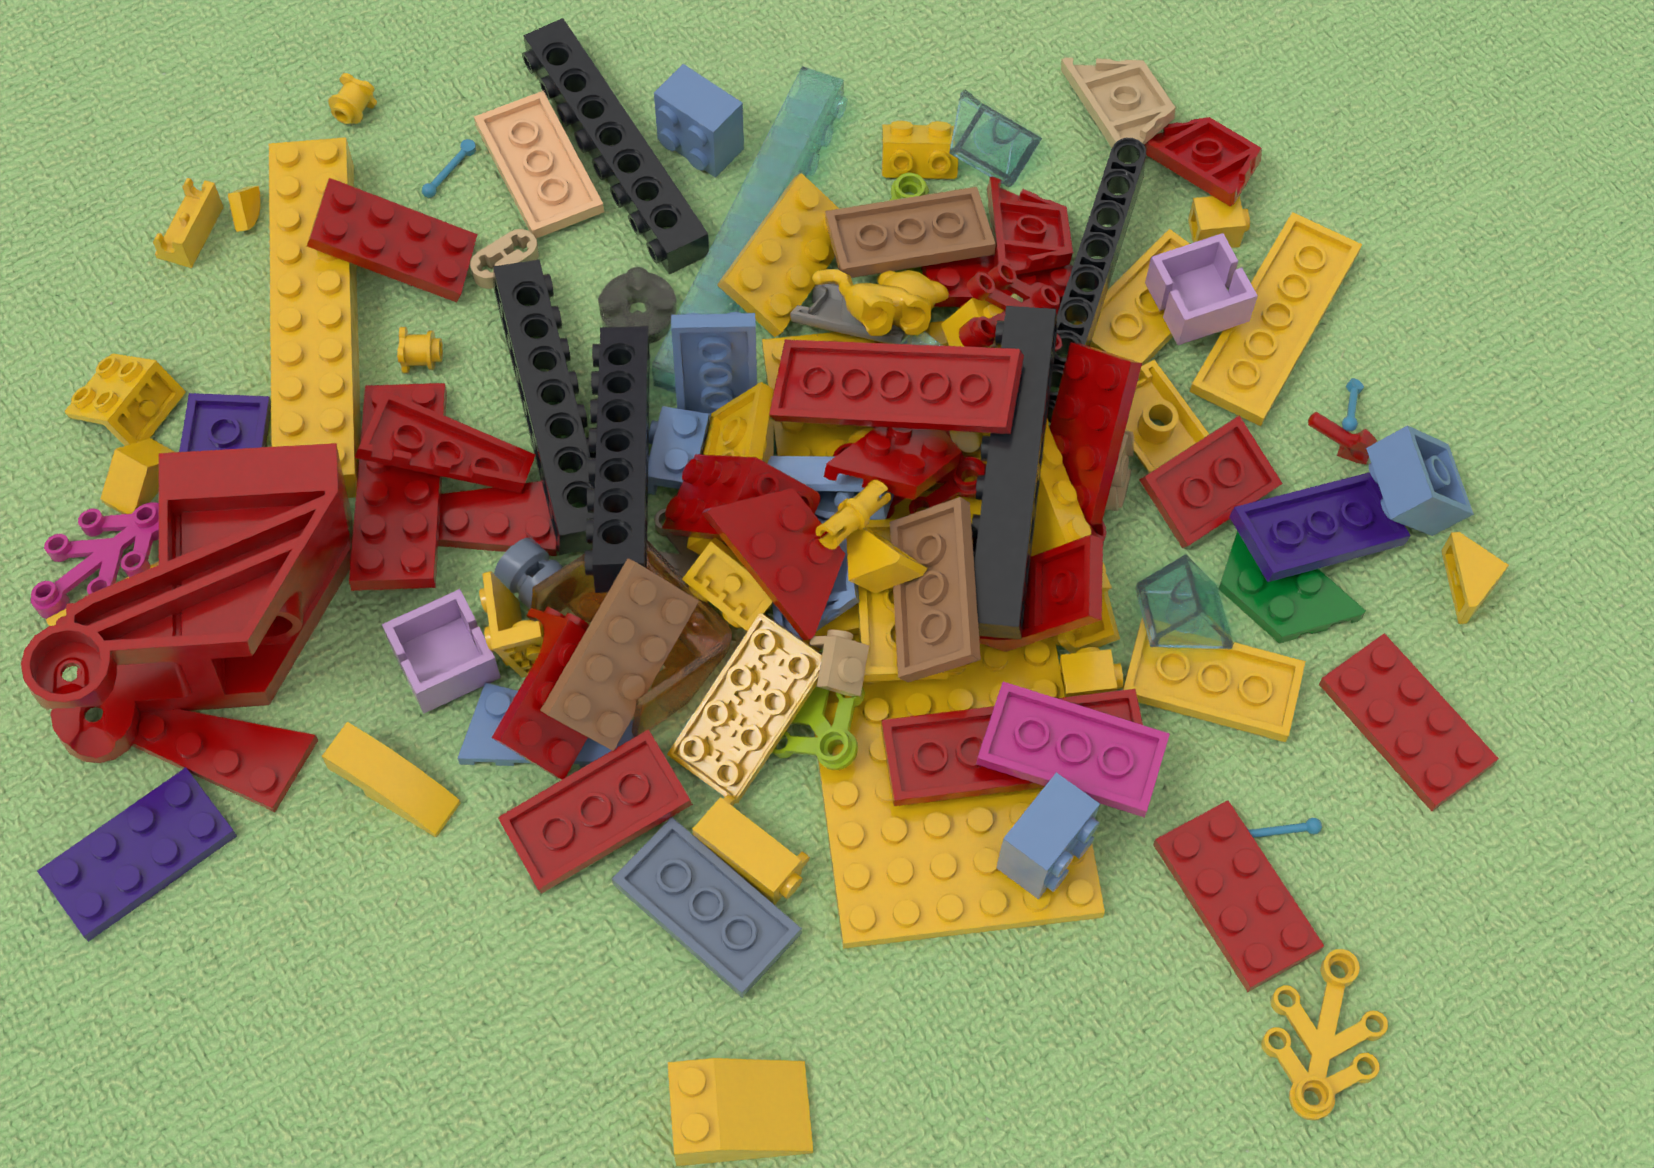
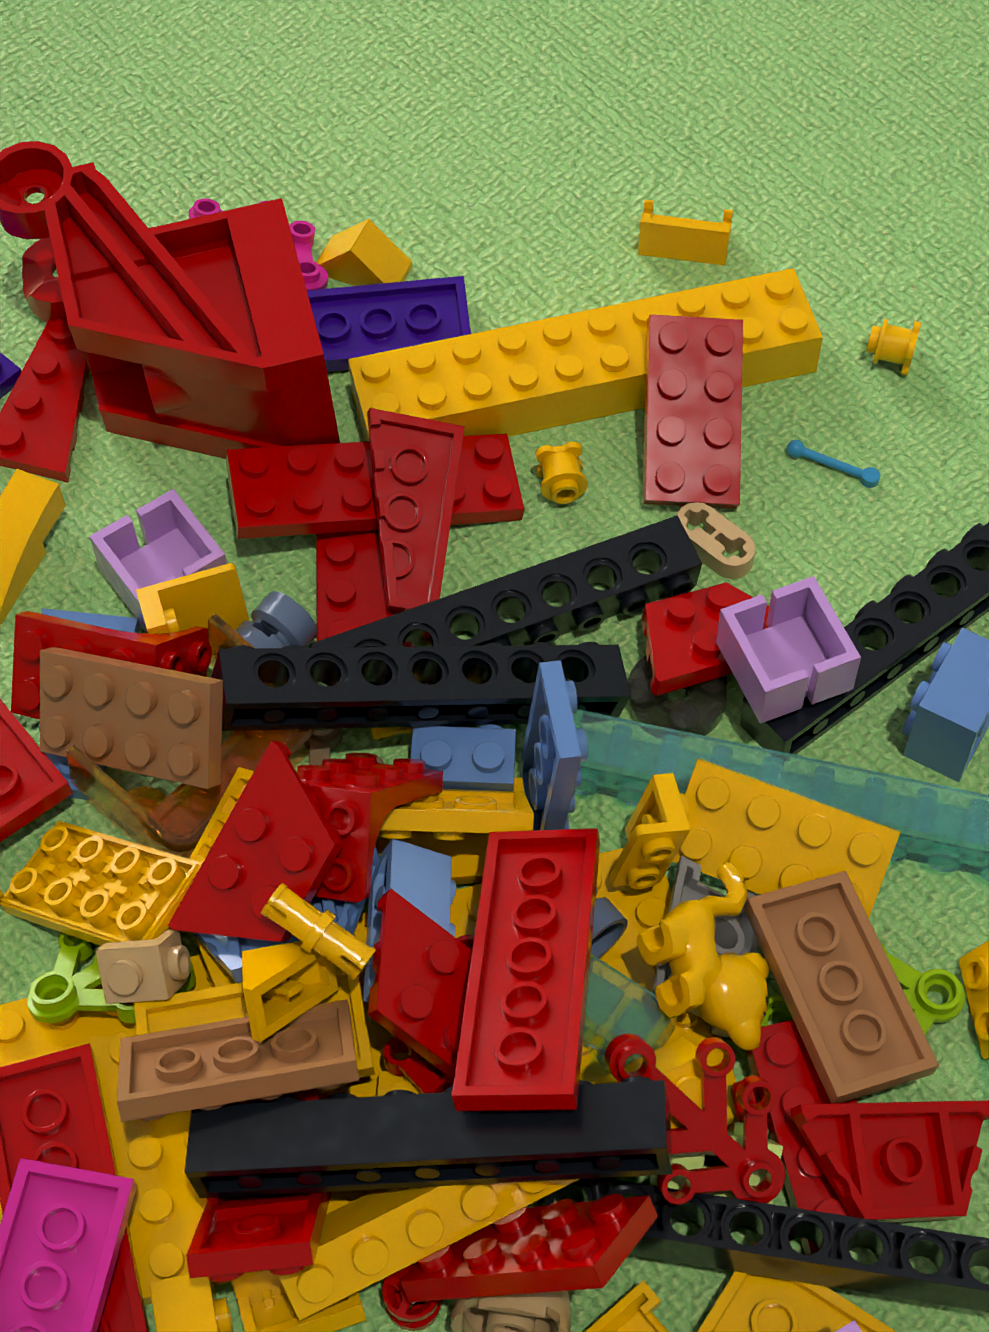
camera: 85 degrees right, 5 degrees down
yellow bracket [65,353,186,446] -> none
yellow tile [228,185,261,232] -> none
light nougat plate [474,91,604,239] -> none
none -> yellow bracket [609,773,691,889]
none -> red wing [641,582,769,696]
none -> lavender piece [716,576,861,724]

